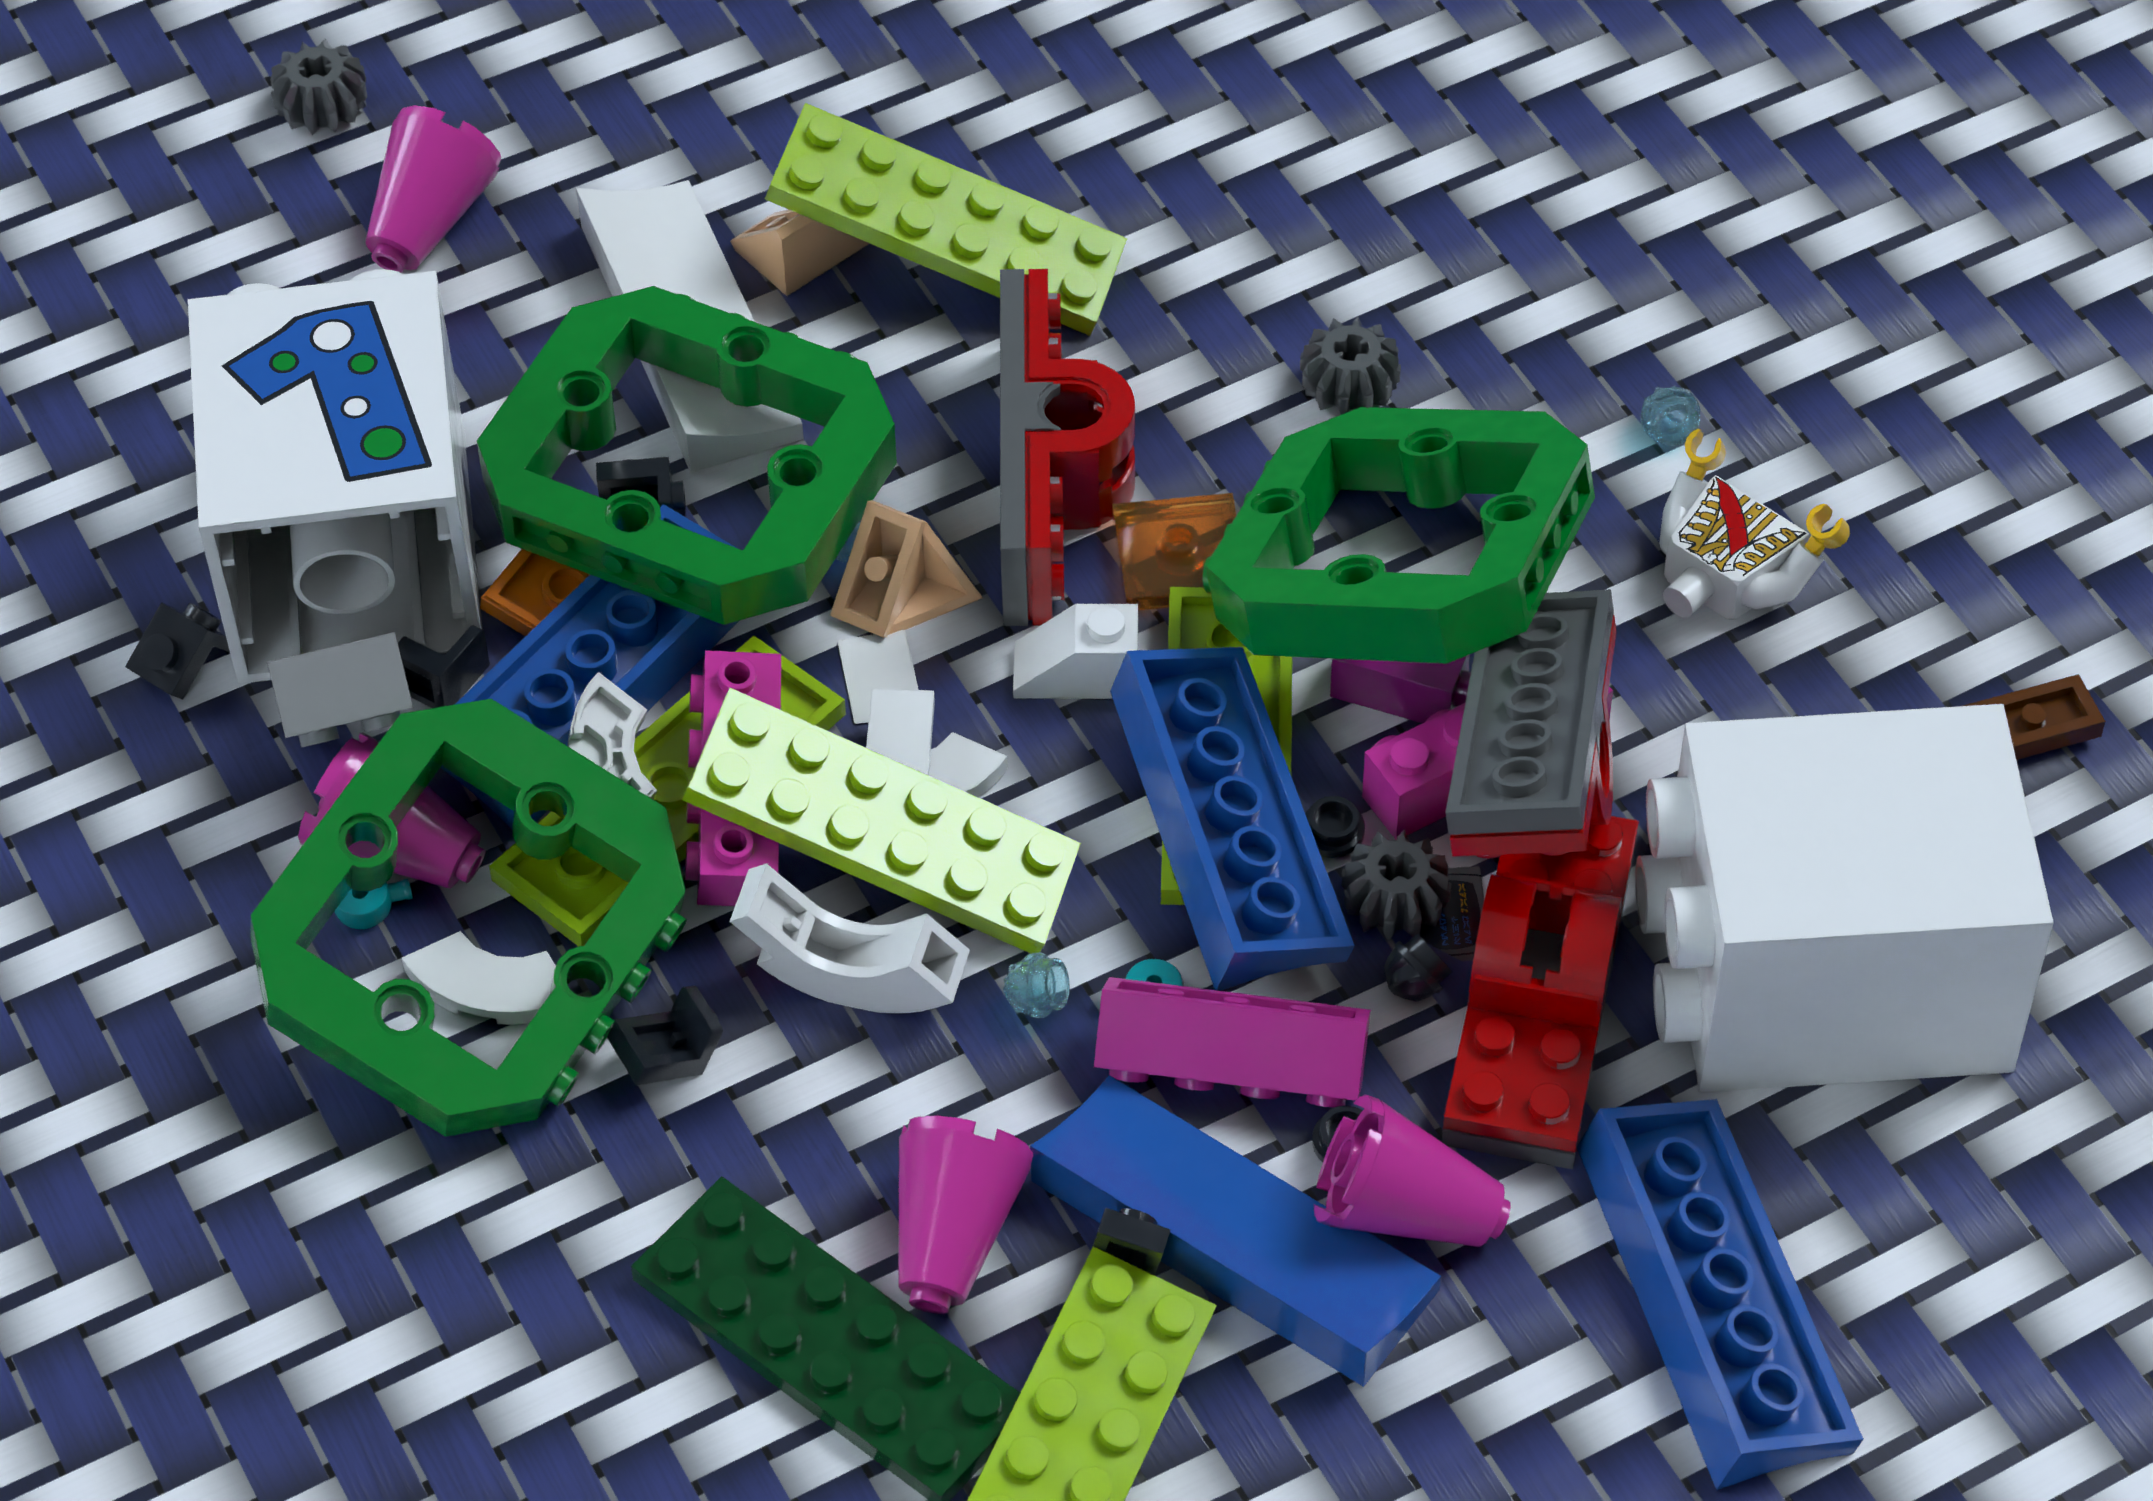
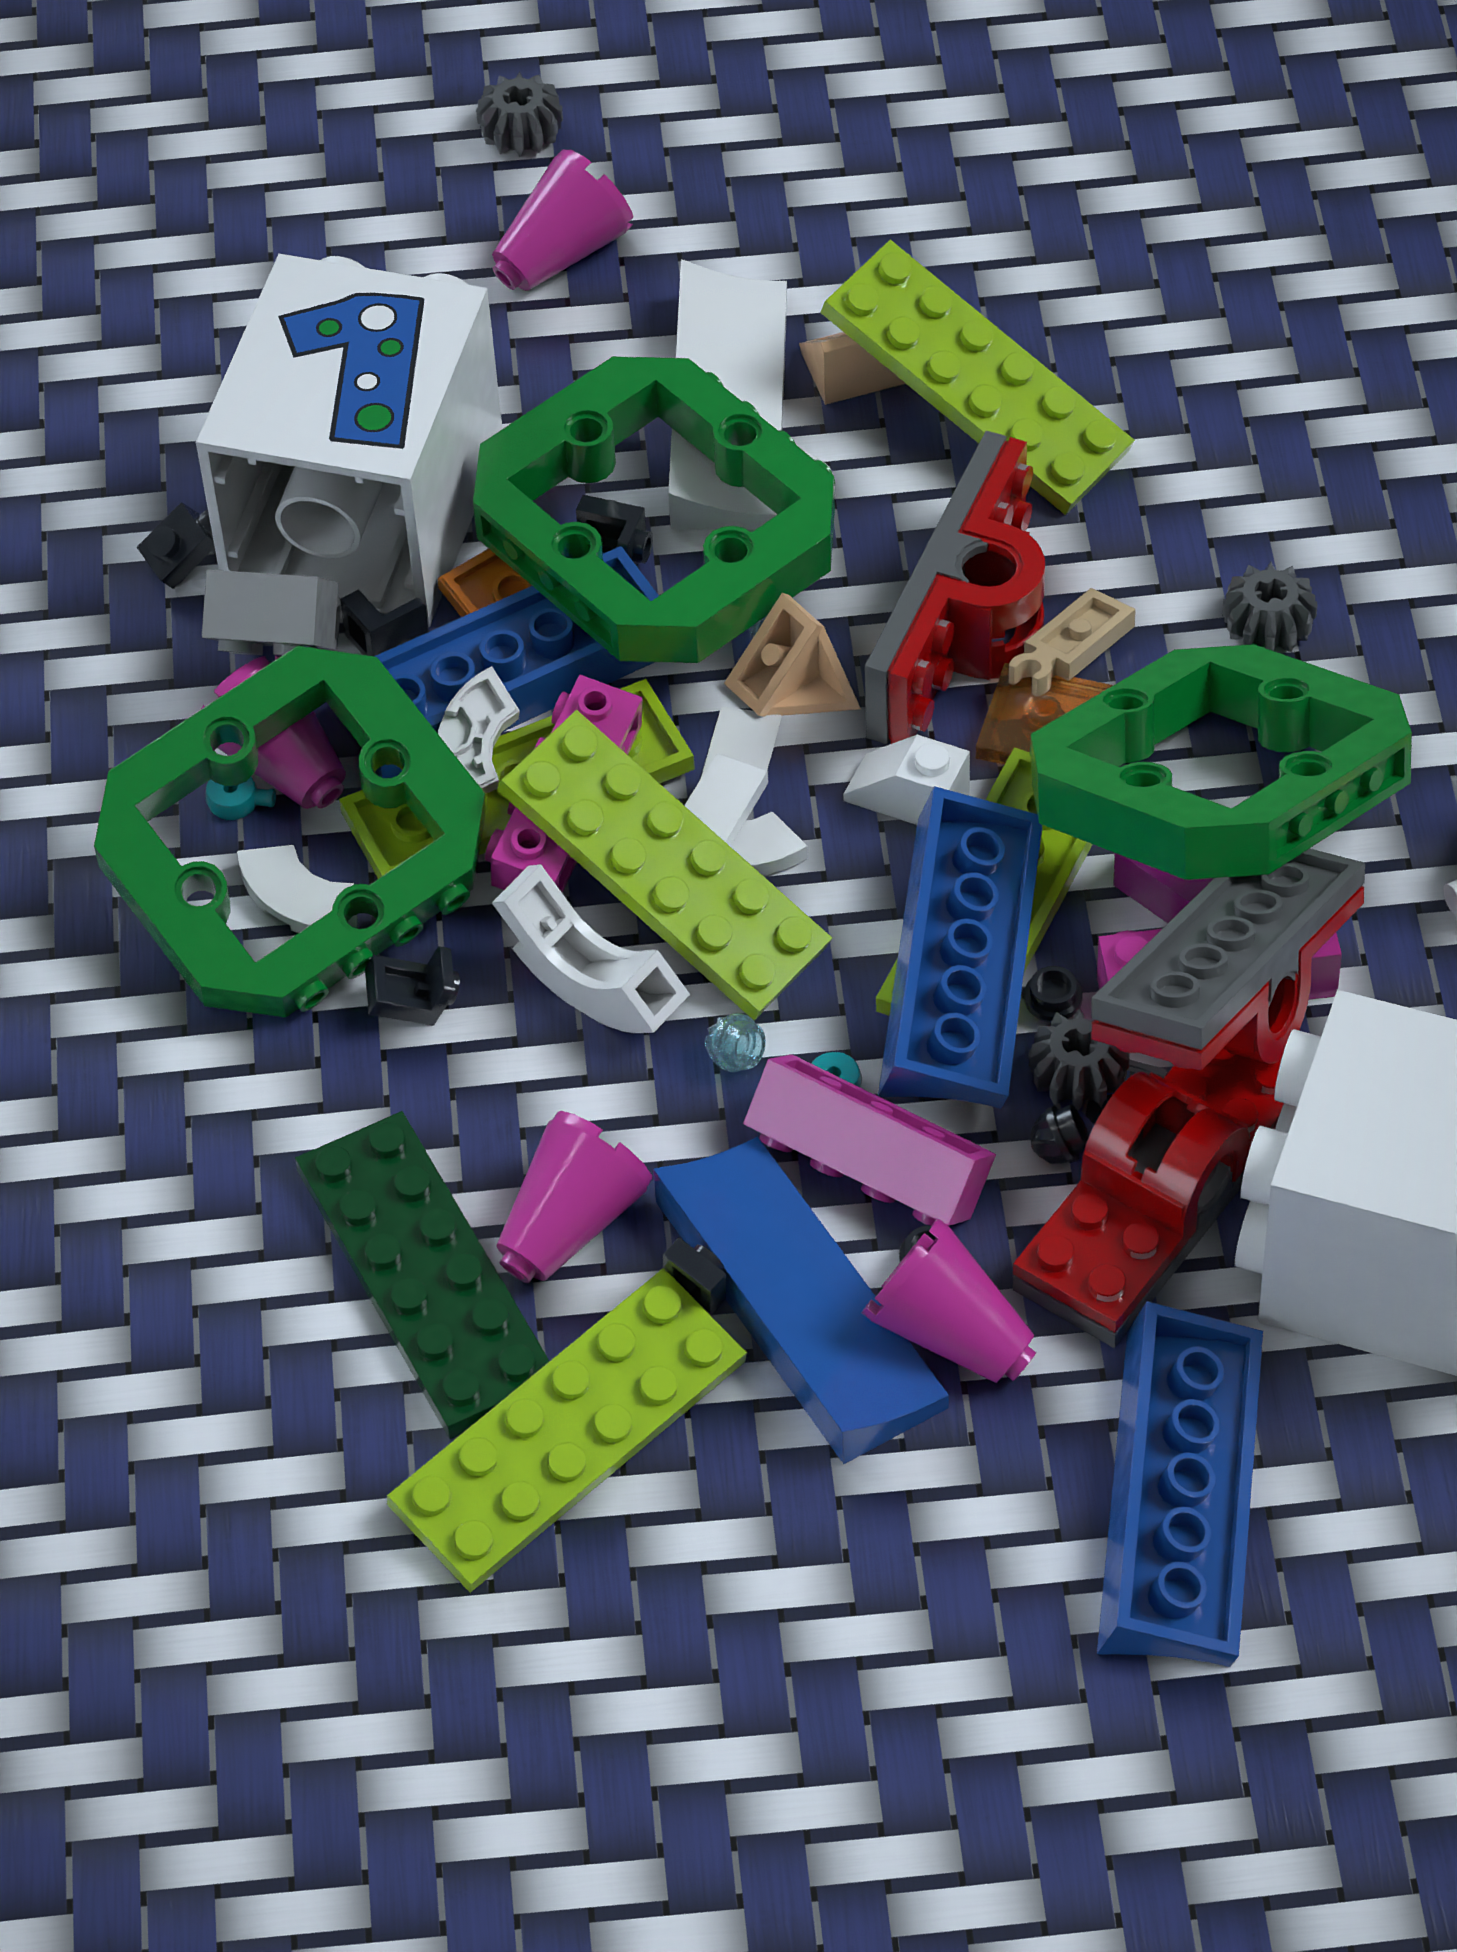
camera: 25 degrees right, 0 degrees up
none -> tan plate [1009,588,1136,696]

